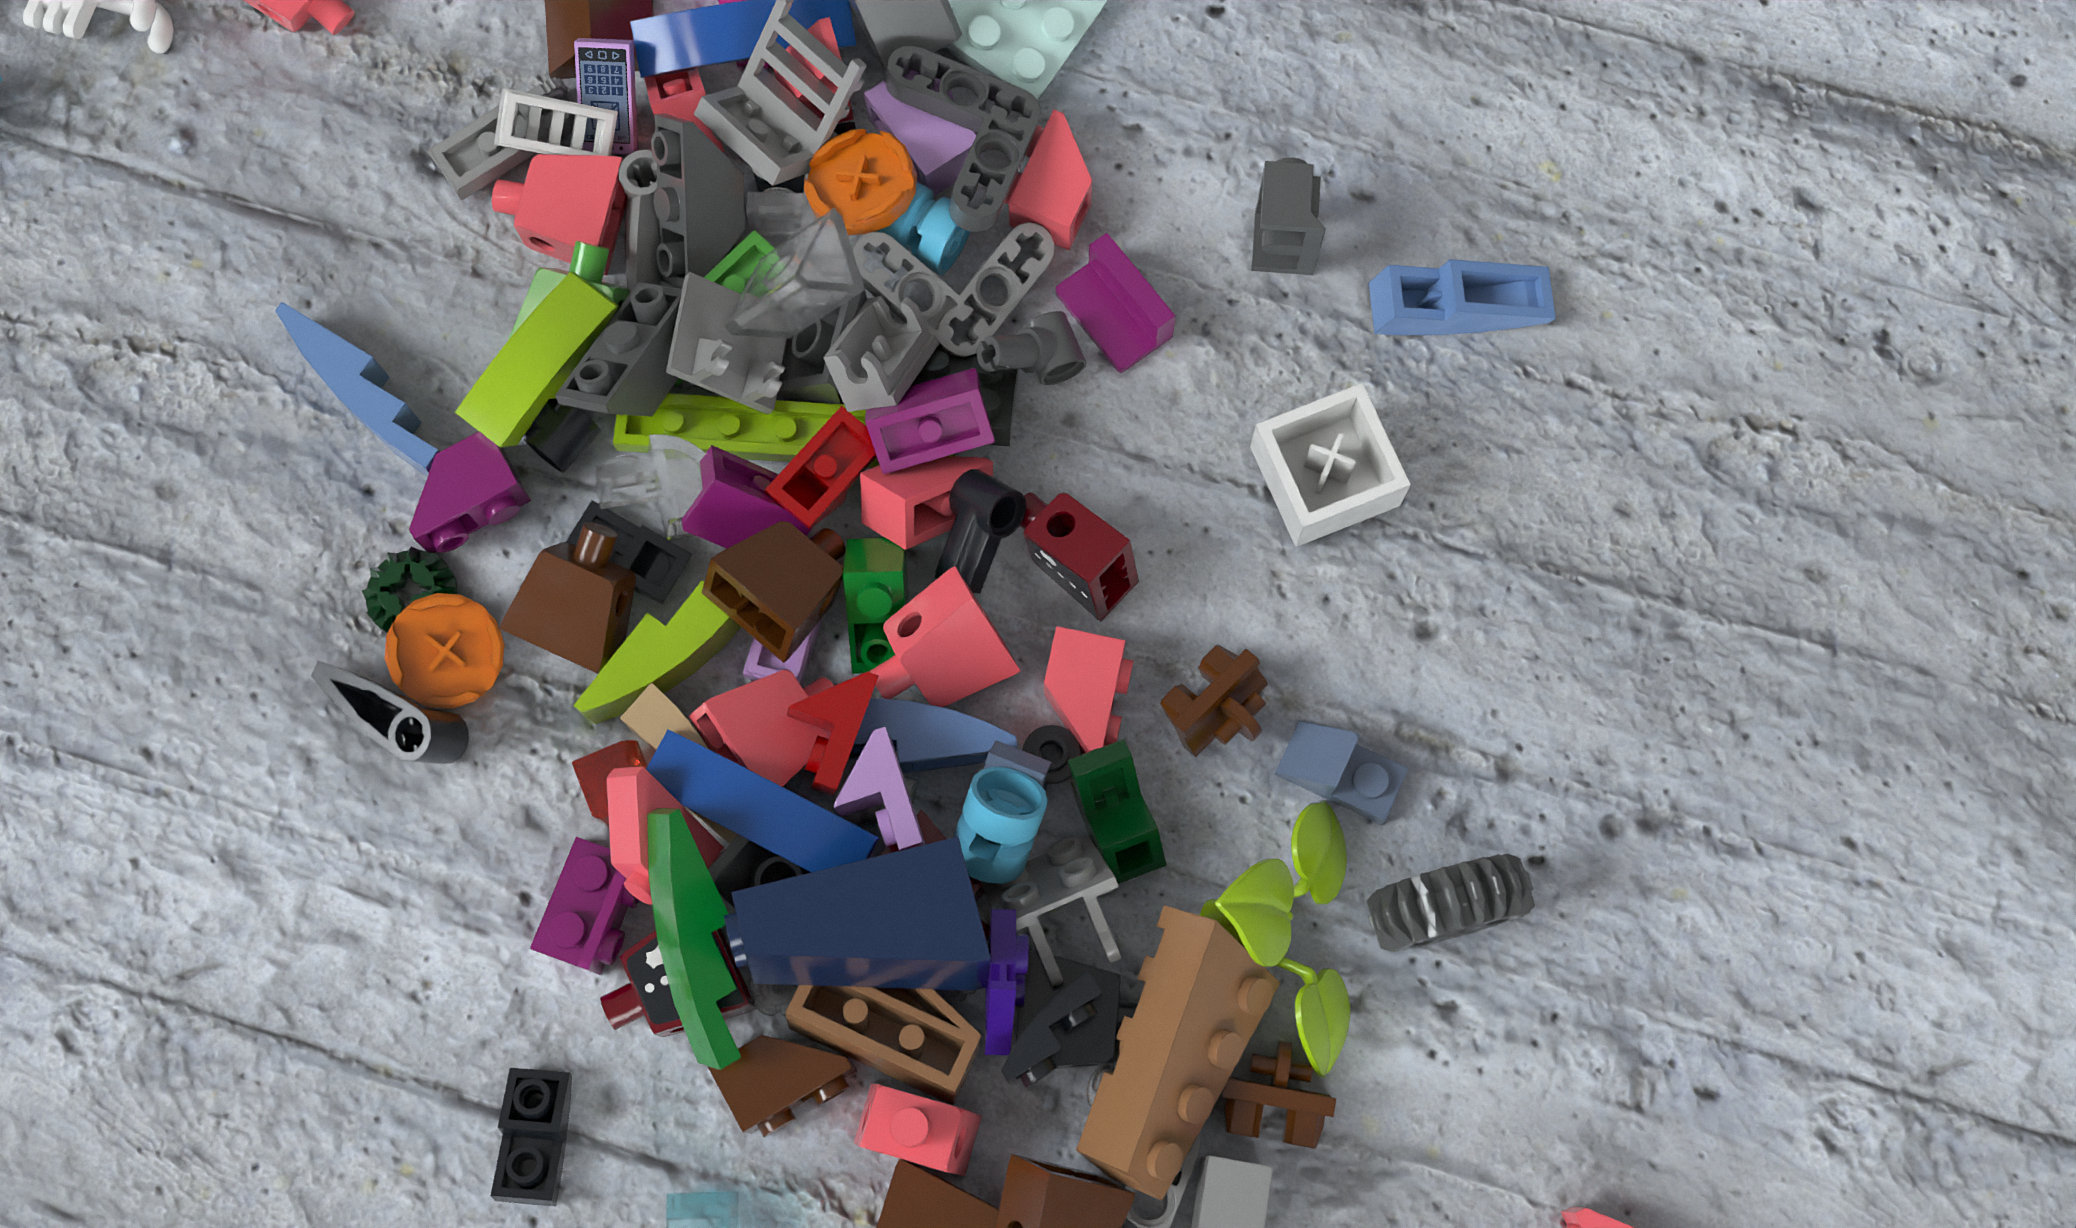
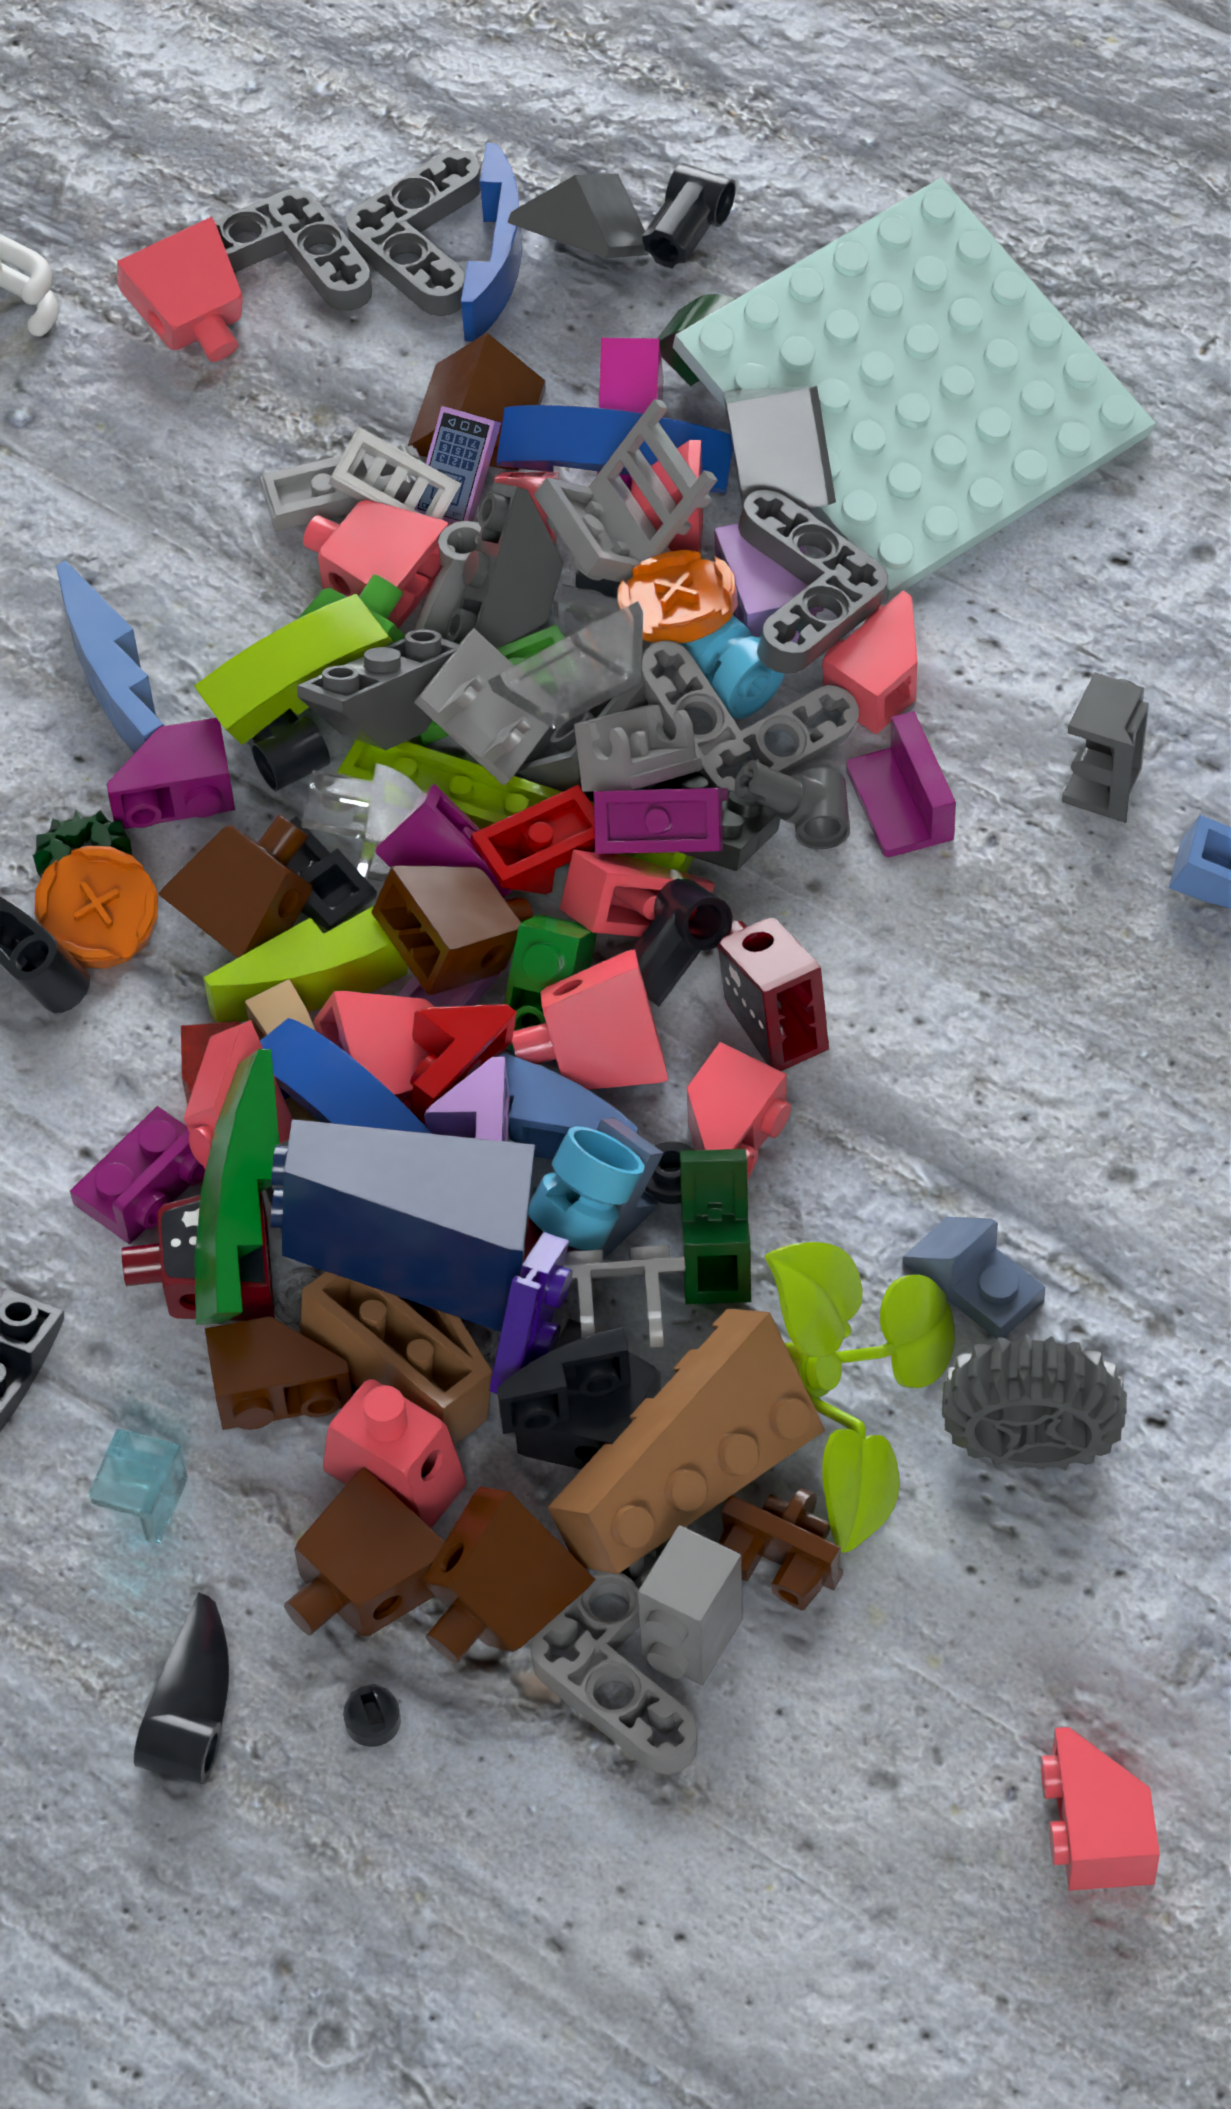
camera: 20 degrees right, 20 degrees down
reddish brown hips [1160,645,1268,757] -> none
white brick [1250,383,1411,547] -> none

